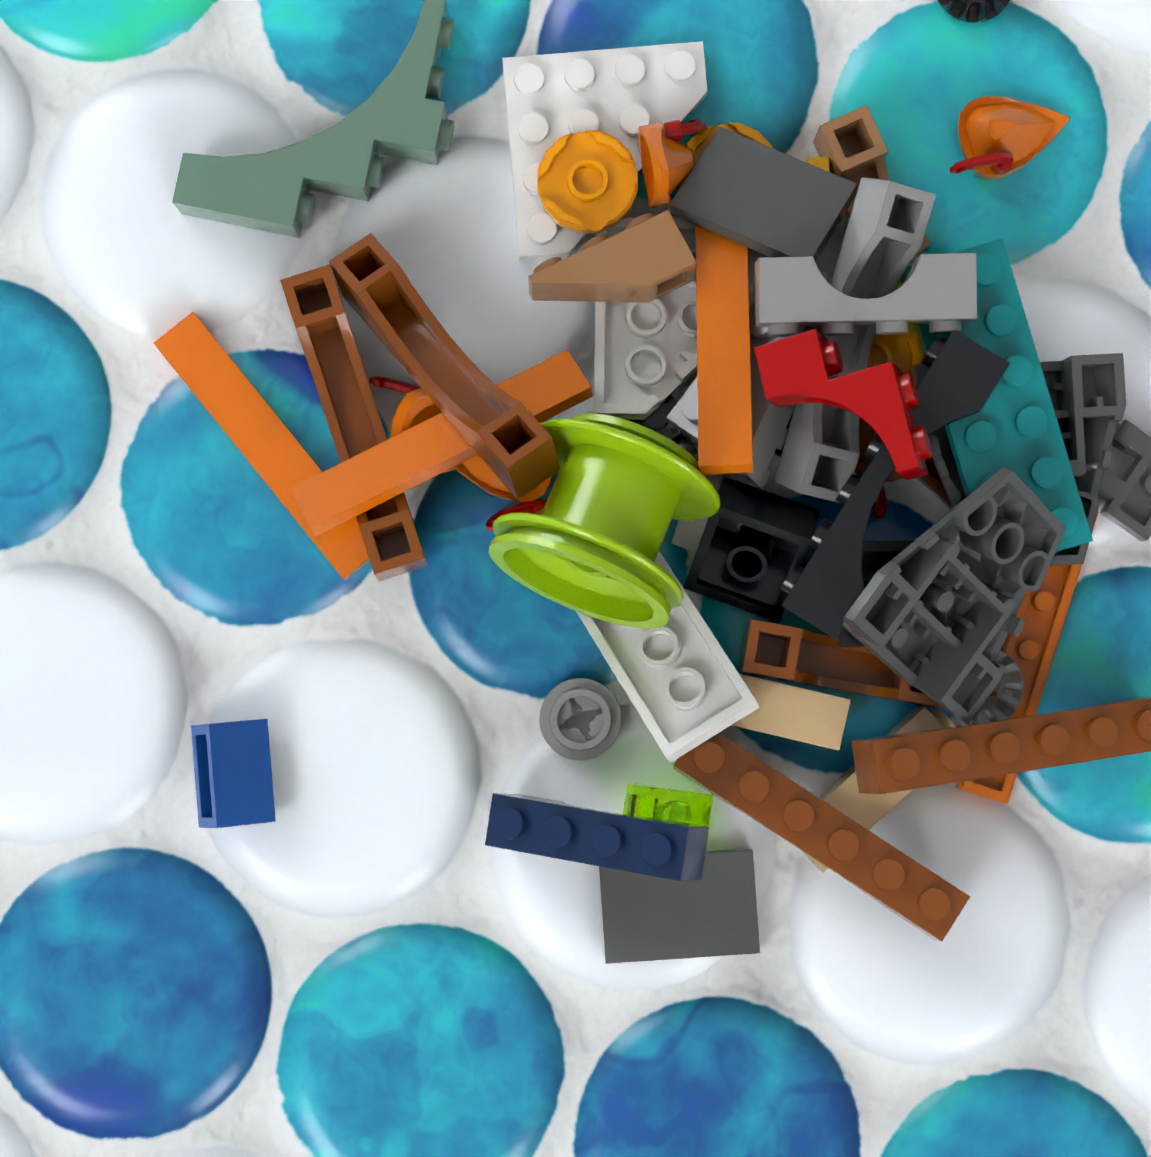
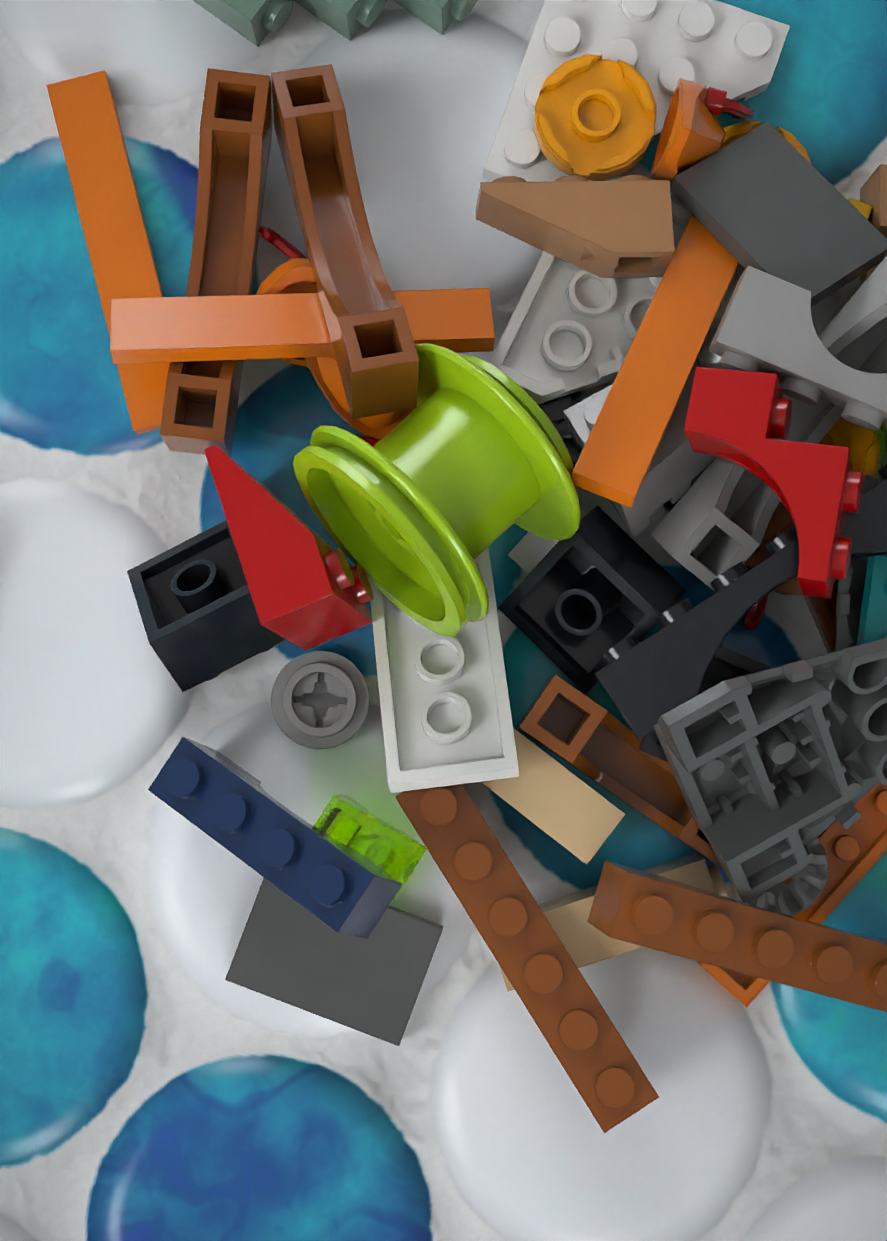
camera: 25 degrees right, 0 degrees up
none -> black slope [127,520,286,692]
none -> red slope [204,445,373,651]

